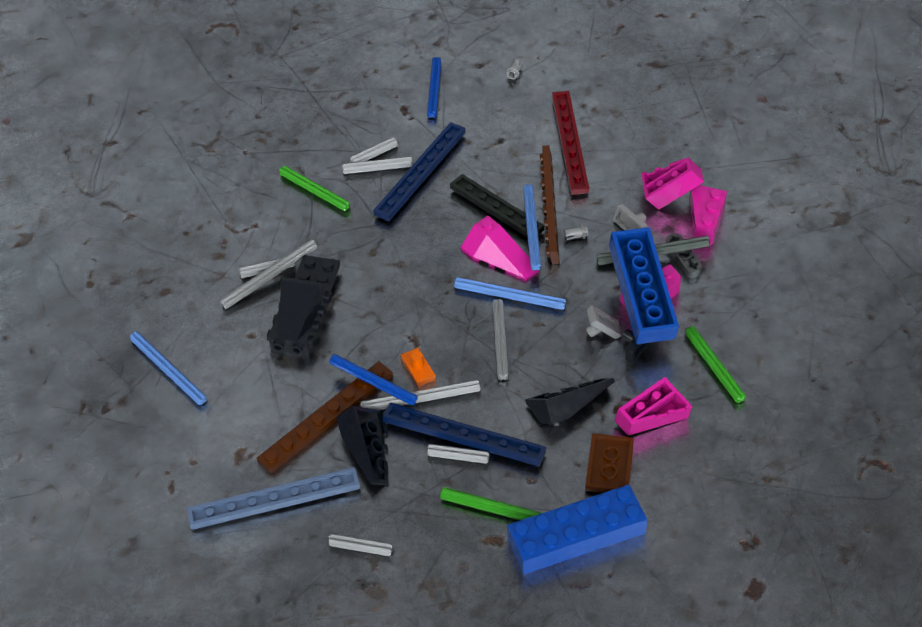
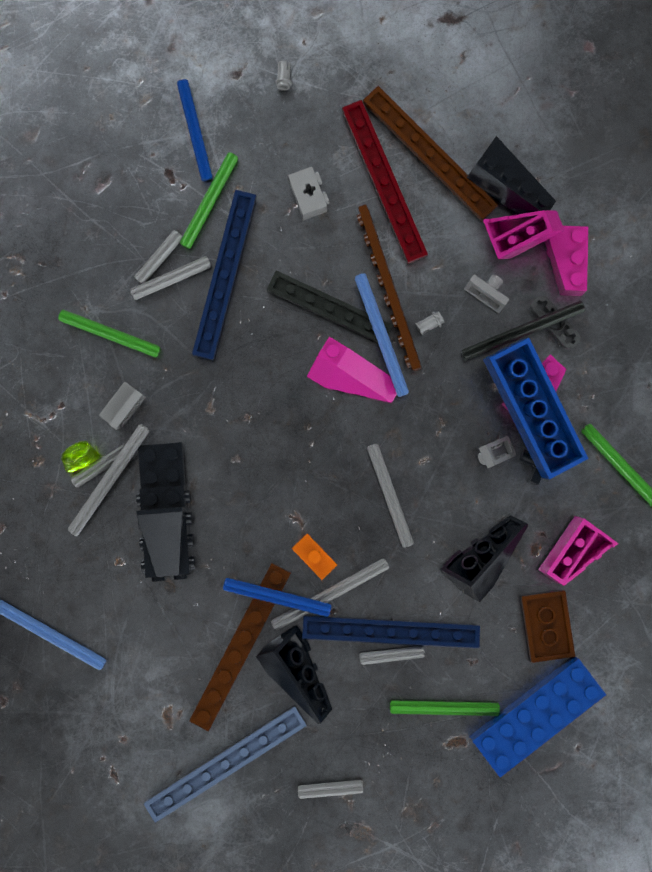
camera: 20 degrees left, 35 degrees up
medium blue axle [454,277,566,310] -> none
none -> clear neon green piece [61,441,101,473]
none -> light grey panel [99,382,146,431]
none -> bright green axle [180,152,238,249]
none -> light grey brick [288,167,330,221]
none -> reddish brown plate [363,86,498,222]
none -> black wedge [466,136,556,215]

